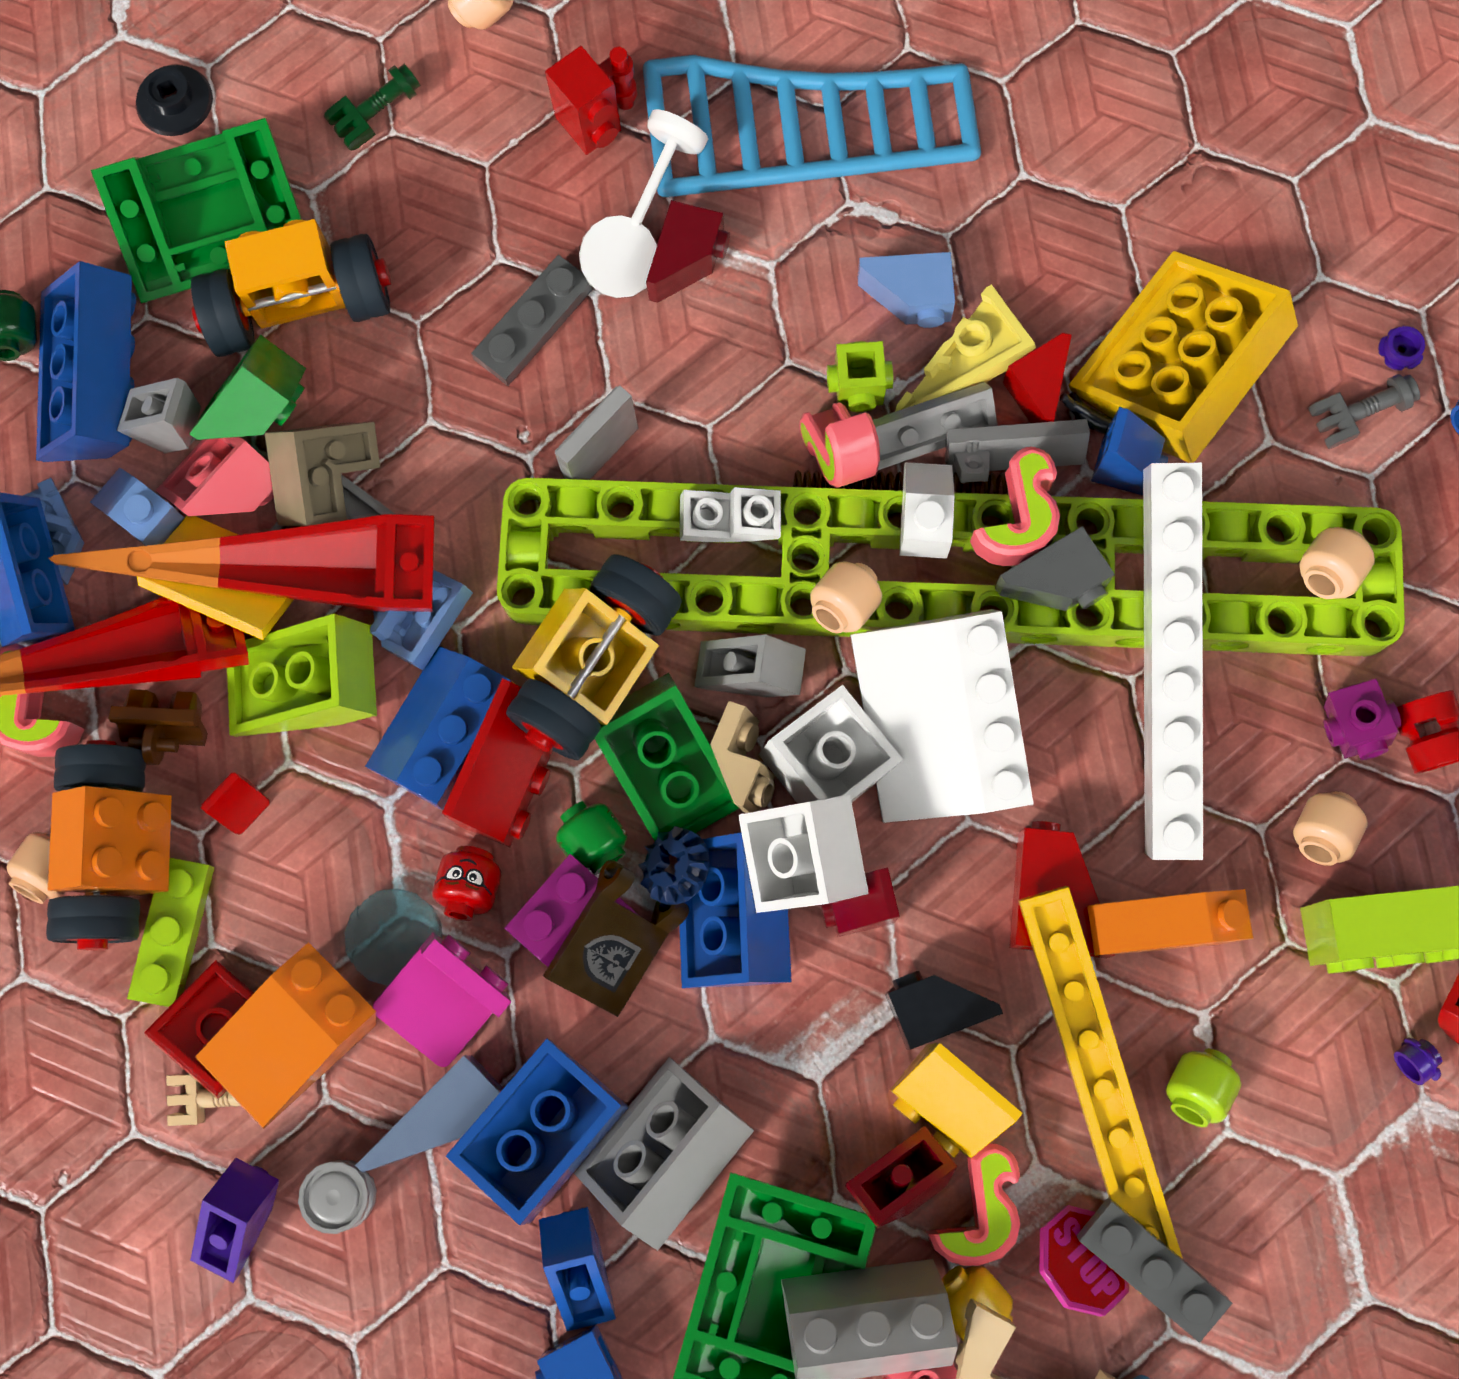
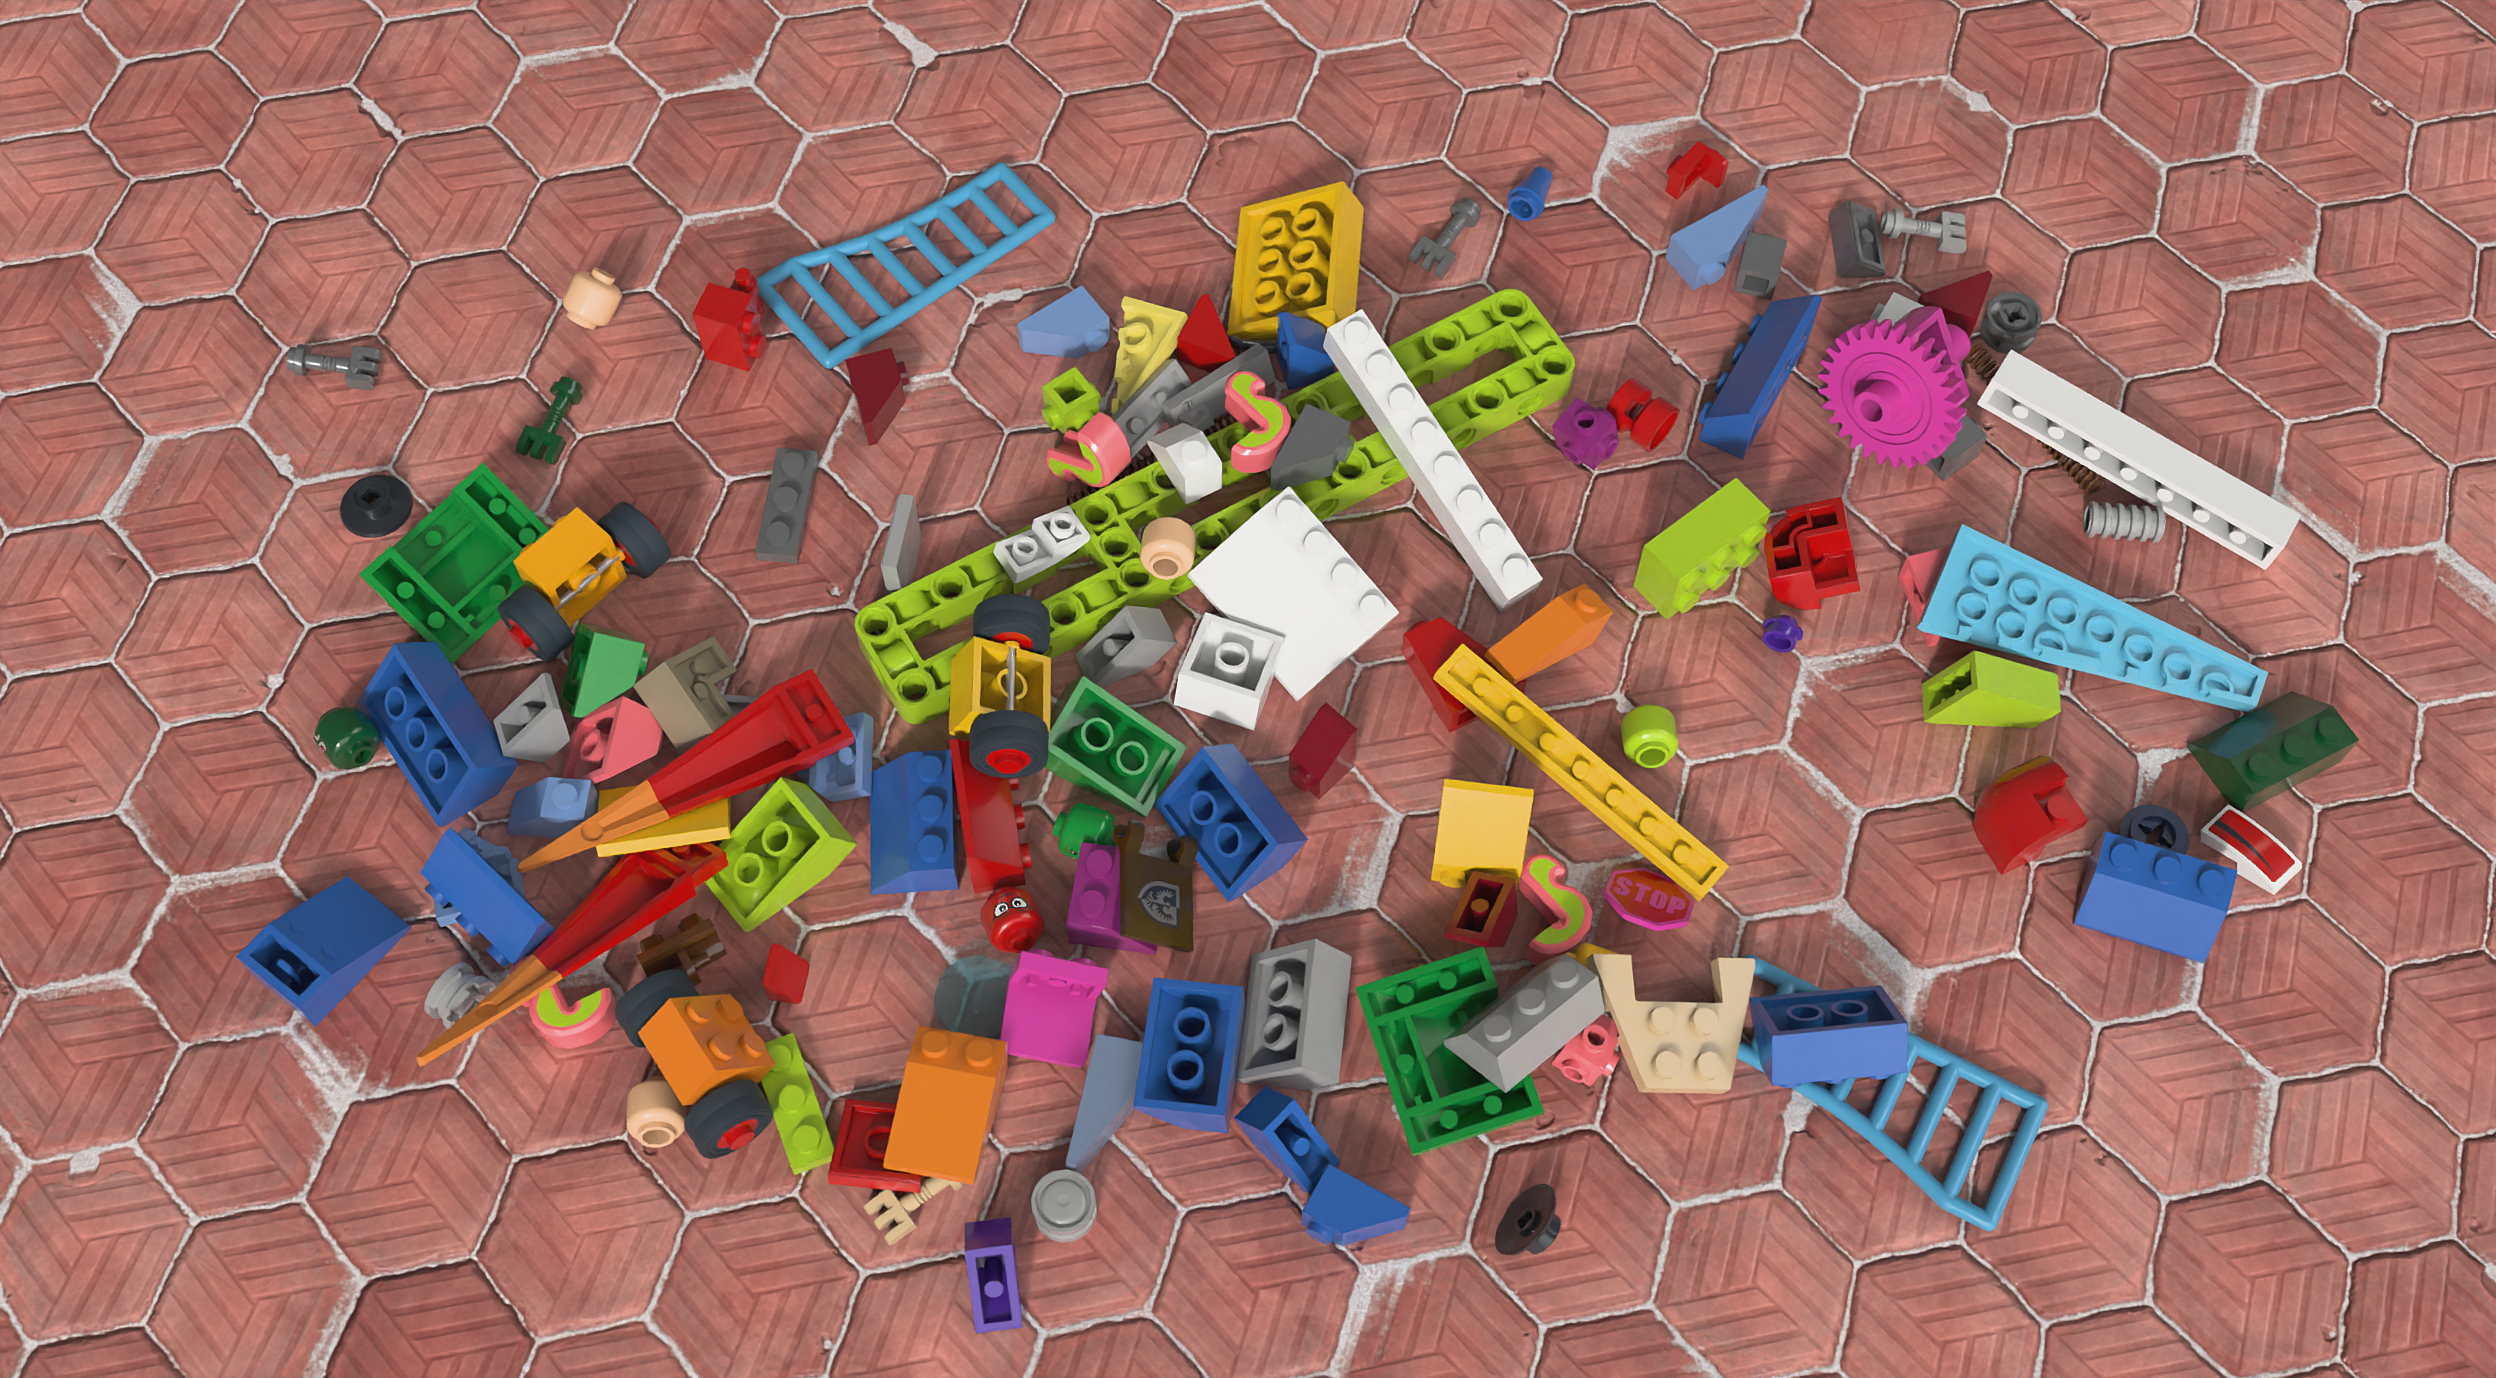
camera: 40 degrees left, 15 degrees down
white piece [579,109,709,298] -> none
dark blue gear [638,826,710,905] -> none
tan slope [710,701,775,813] -> none
white brick [738,794,869,913] -> none
black slope [885,971,1003,1050] -> none
dark grey plate [1076,1197,1233,1343] -> none
light nougat head [1293,791,1368,866] -> none
light nougat head [1299,527,1375,599] -> none
dark purple plate [1378,326,1425,371] -> none

